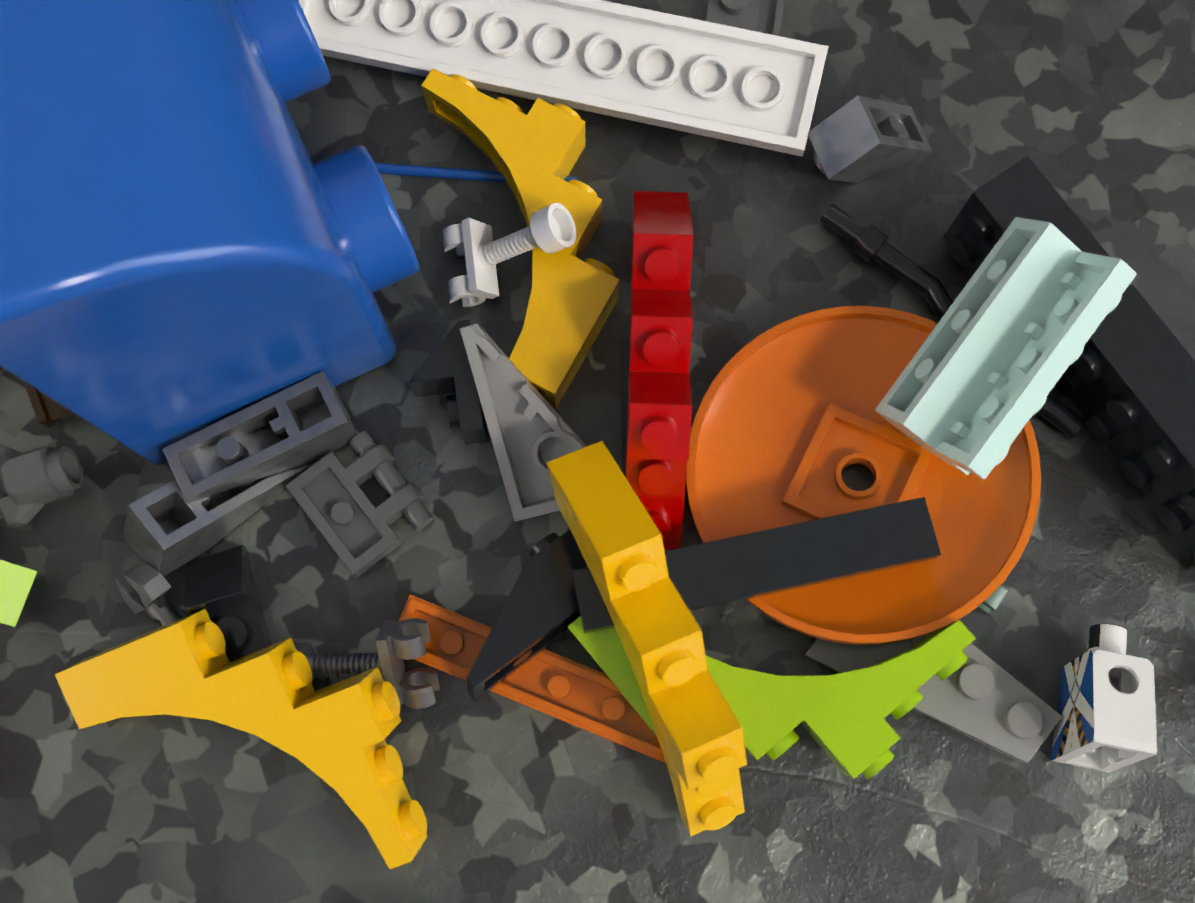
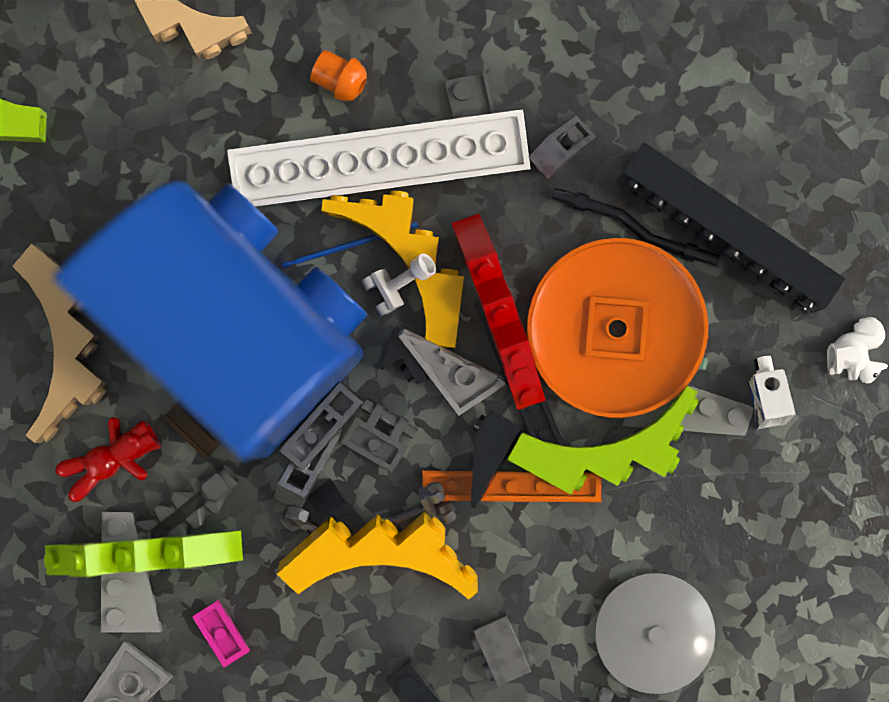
camera: 20 degrees left, 10 degrees up
yellow arch [546,441,747,836] -> none
black tile [571,497,941,634] -> none
light aqua brick [874,217,1137,480] -> none

